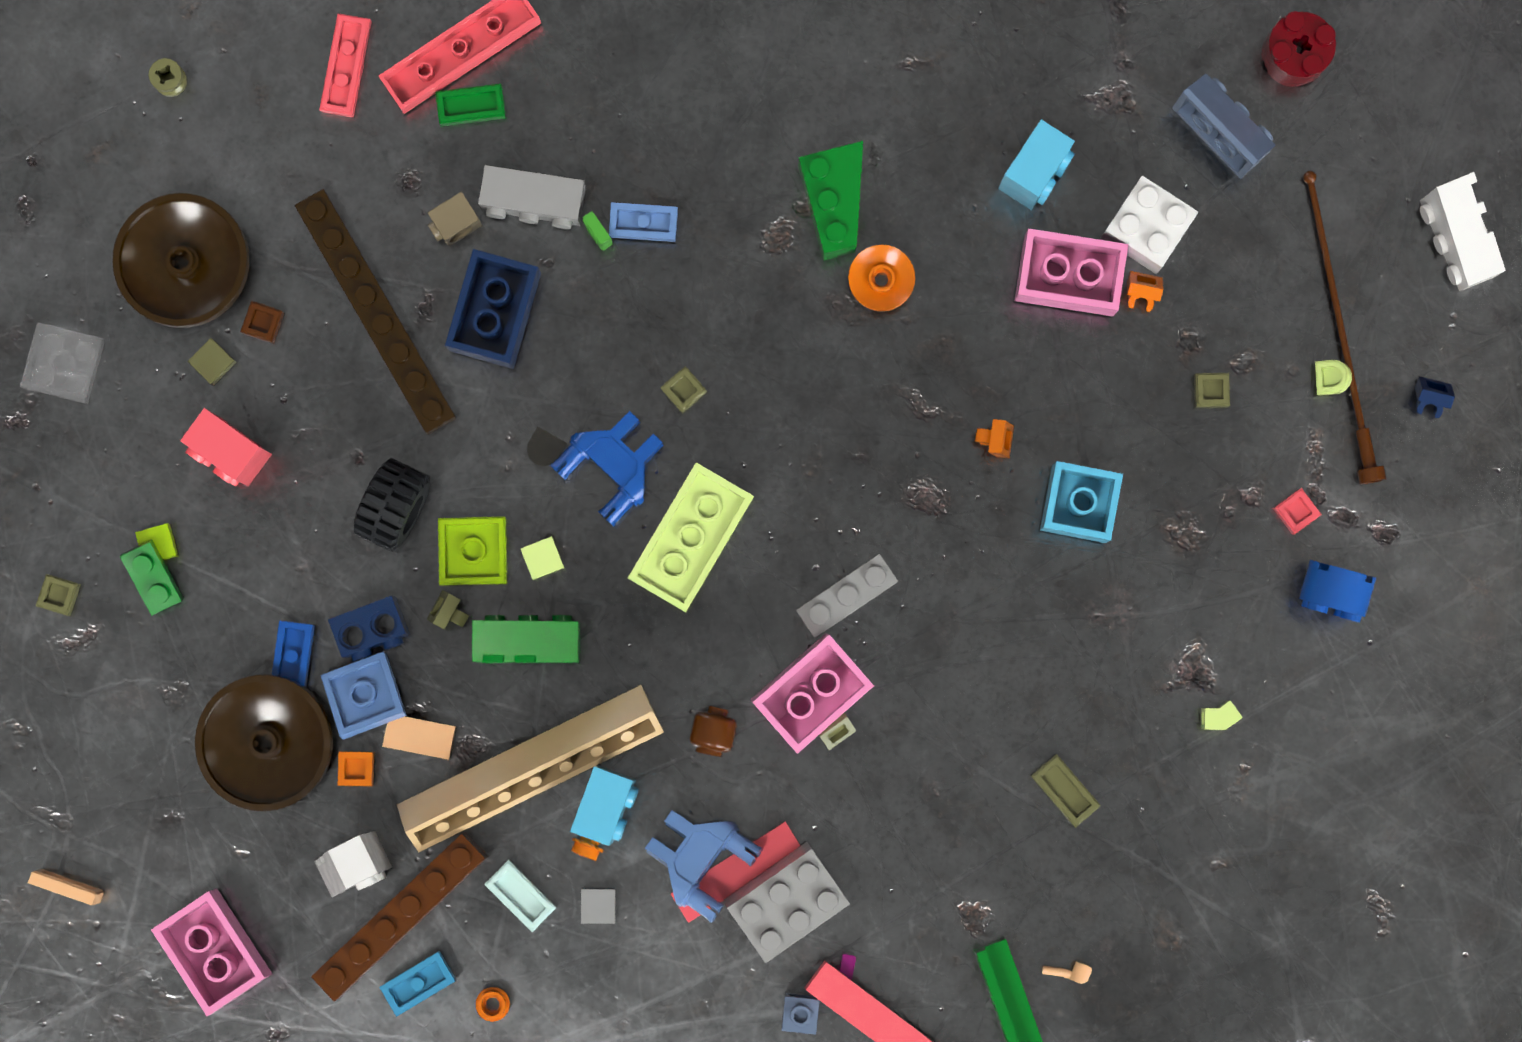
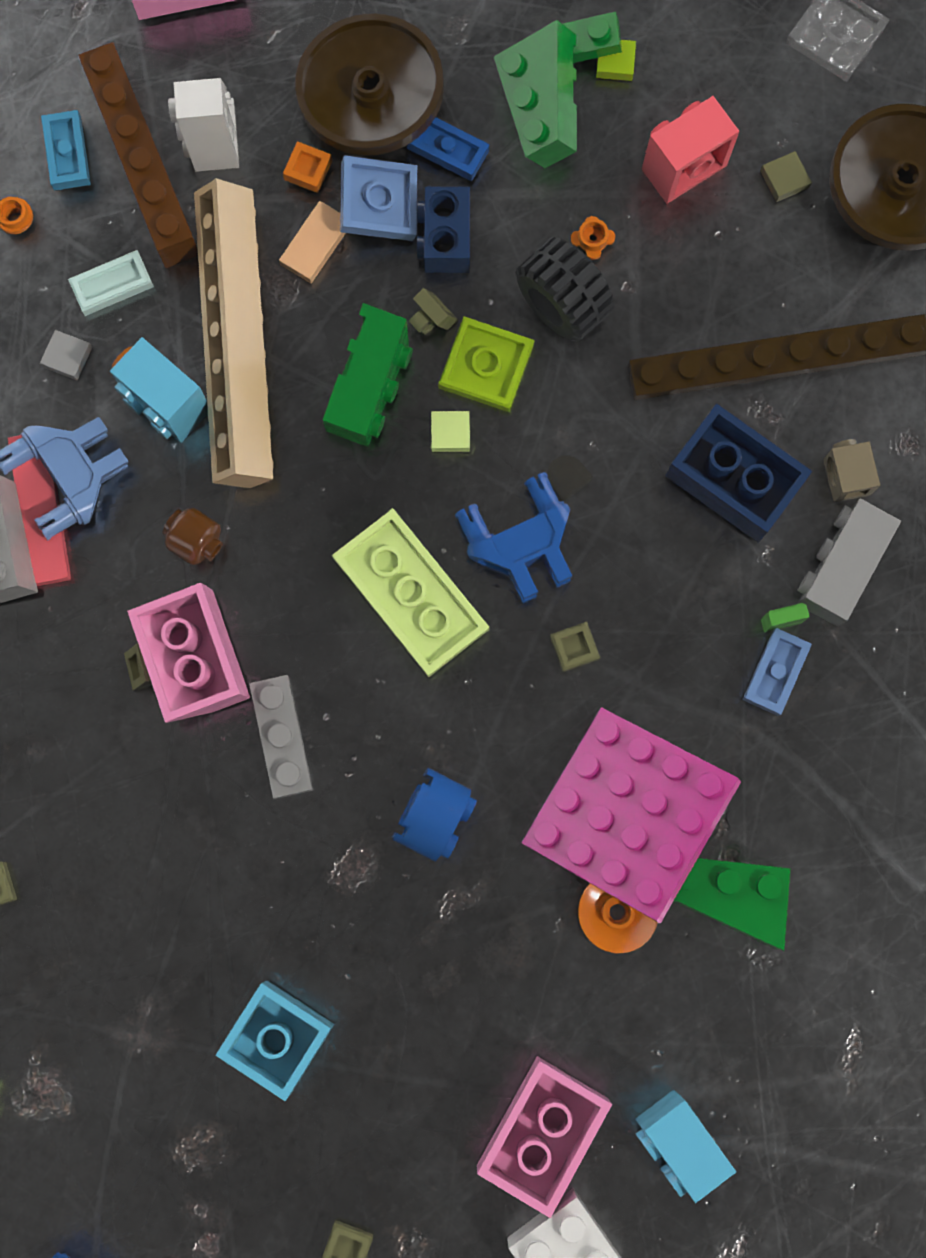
camera: 110 degrees right, 5 degrees down
reddish brown tile [240,301,285,344] -> none
orange tile [975,419,1014,459] -> none
orange tile [1127,271,1164,312] -> none
none -> blue brick [392,768,477,862]
none -> green wedge [494,20,577,168]
none -> dark pink plate [522,707,741,924]
none -> orange plate [570,216,615,260]

